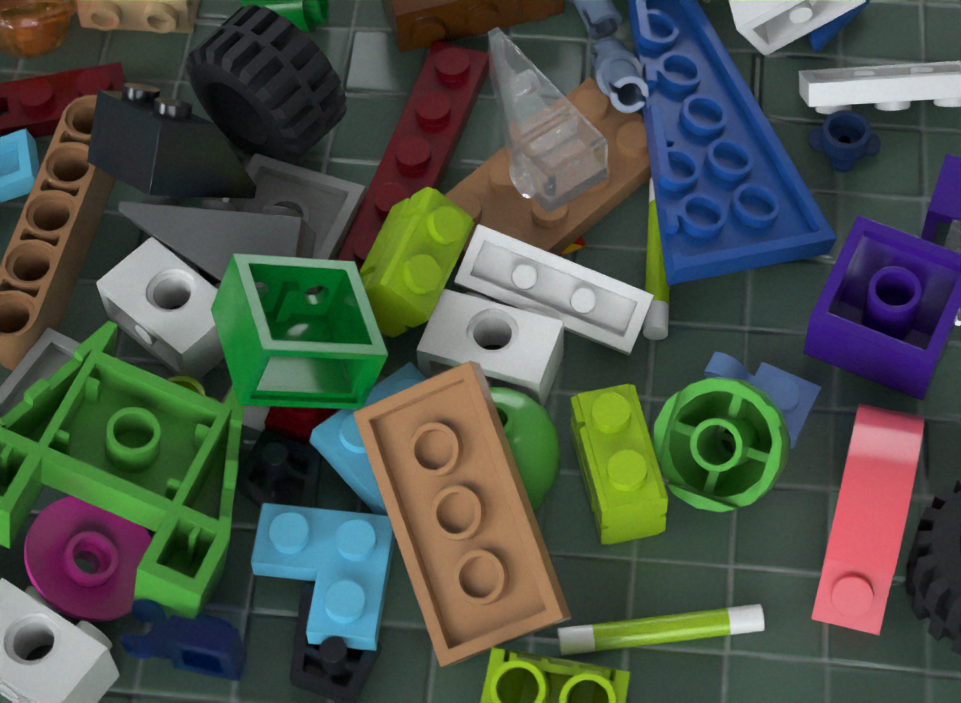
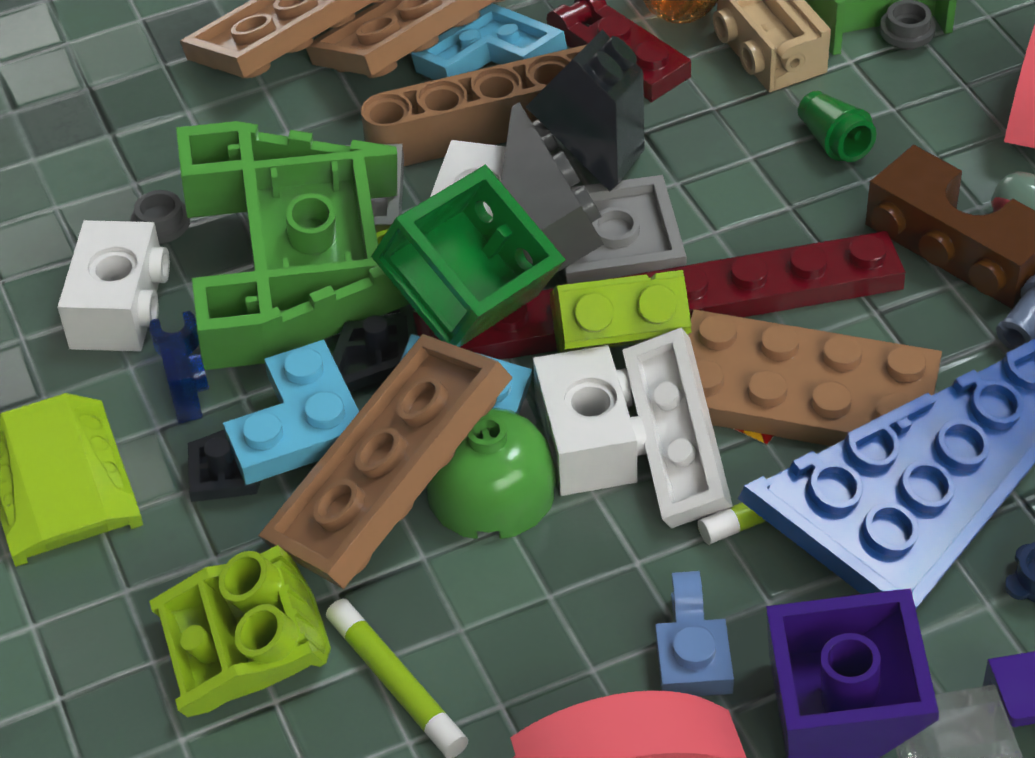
camera: 60 degrees right, 10 degrees down
dark pink dish [24,496,152,622] -> none
black tyre [186,4,347,165] -> none
clear slope [488,27,608,214] -> none
lime brick [570,384,668,545] -> none
sand blue pin [590,37,649,113] -> none
bright green cylinder [652,377,791,512] -> none

